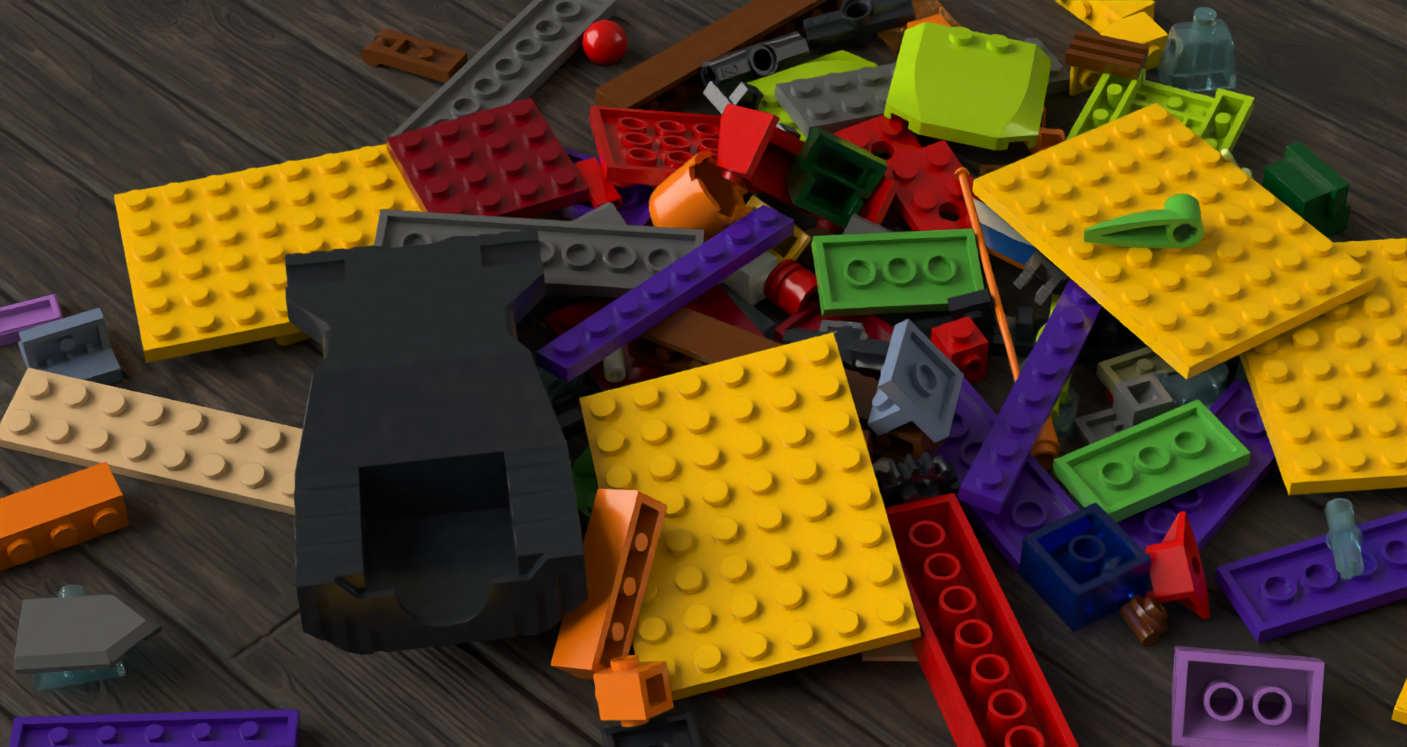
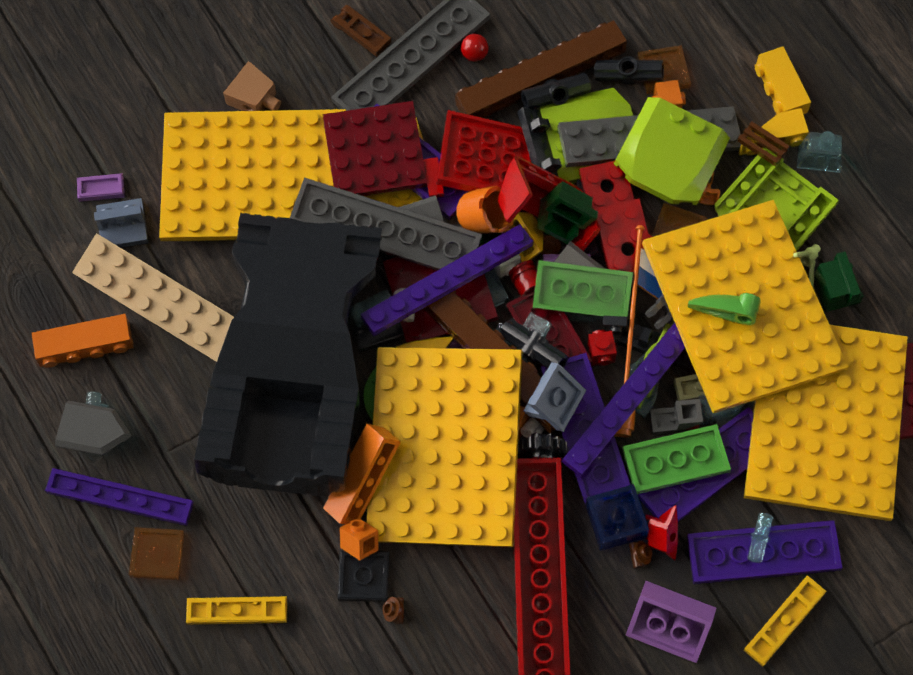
camera: 15 degrees right, 25 degrees up
none -> medium nougat torso [223,61,281,111]

